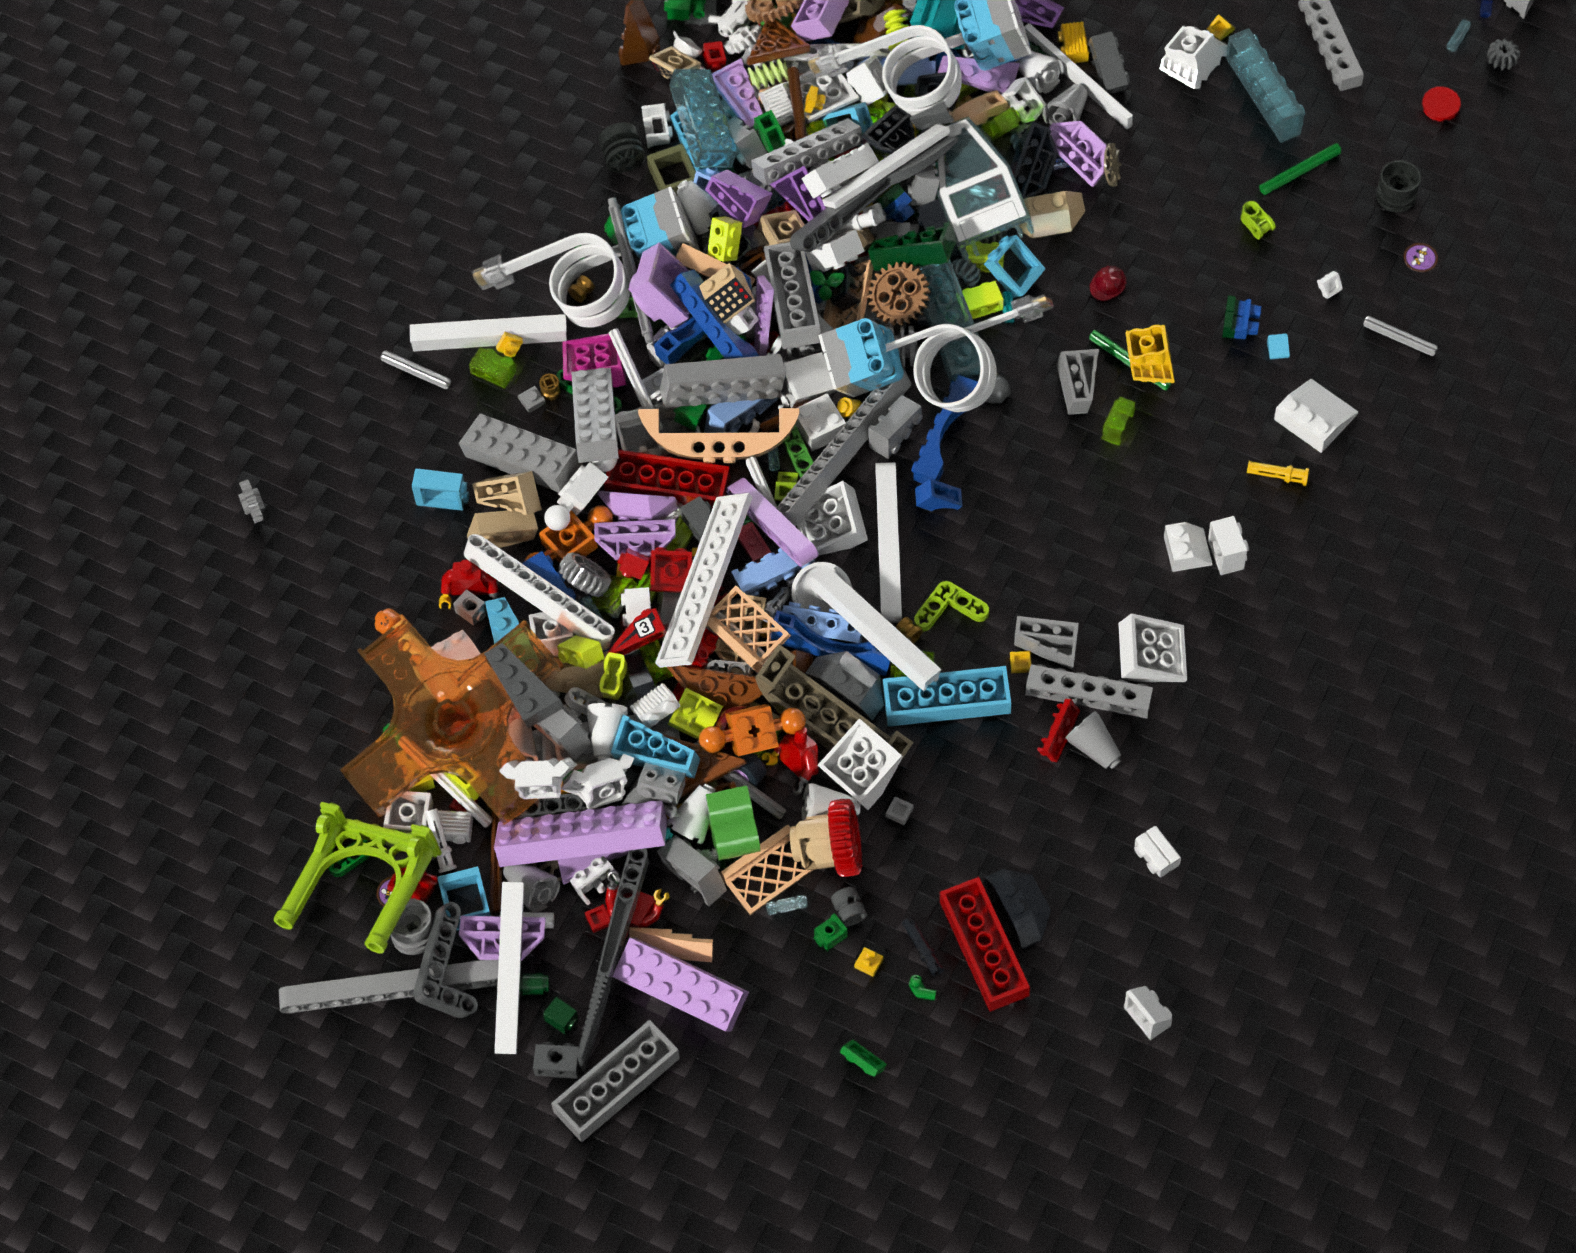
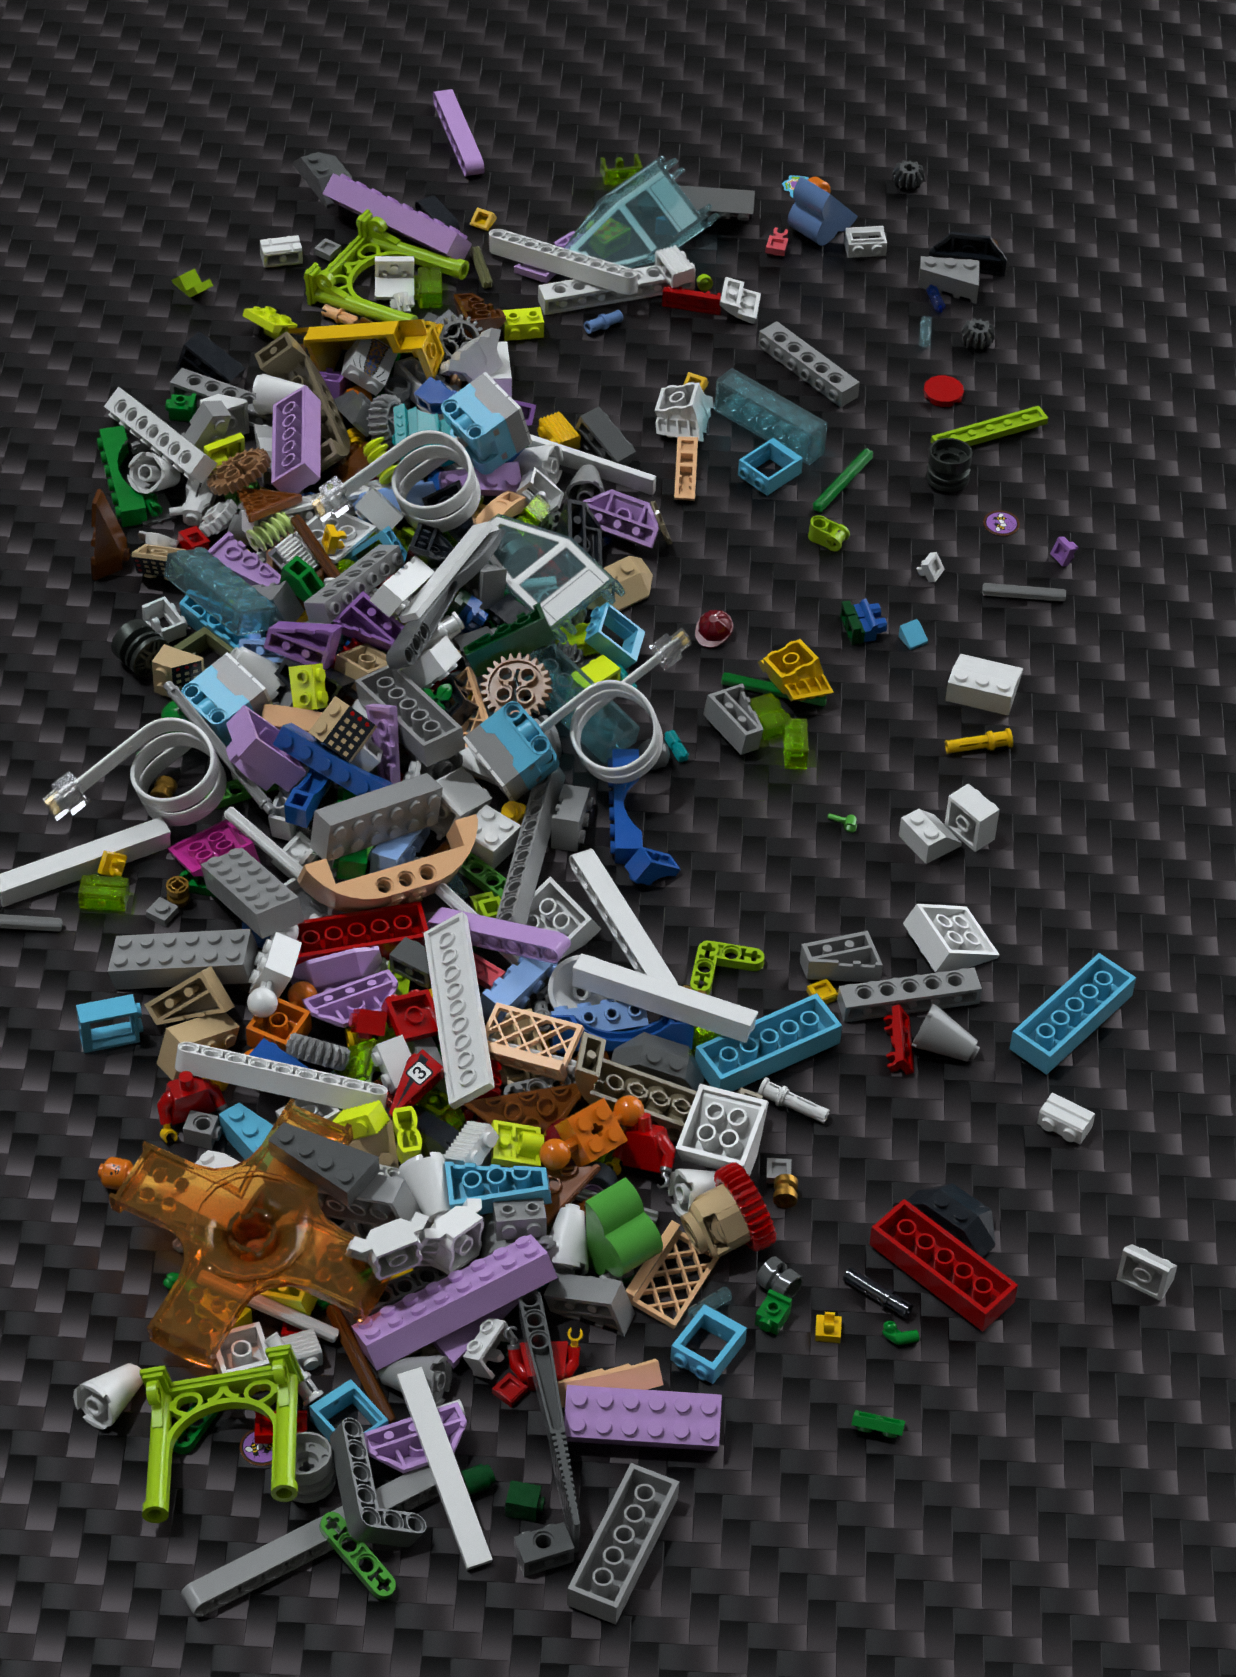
camera: 30 degrees left, 15 degrees down
dark grey slope [910,101,954,130] -> none
none -> white cone [73,1363,143,1429]
none -> tan slope [152,644,204,698]
none -> bright green beam [319,1512,396,1600]
none -> teal piece [664,730,689,763]
none -> medium azure window [670,1304,747,1384]
none -> light nougat slope [674,436,698,501]
none -> medium azure window [738,438,803,496]
none -> clear neon green brick [750,693,792,740]
none -> white pin [758,1077,830,1124]
none -> pearl gold wheel [773,1174,798,1208]
none -> bright green hand [828,813,857,833]
none -> lime plate [931,406,1048,446]
none -> medium azure brick [1010,953,1136,1075]
none -> medium lavender tile [1050,537,1079,566]

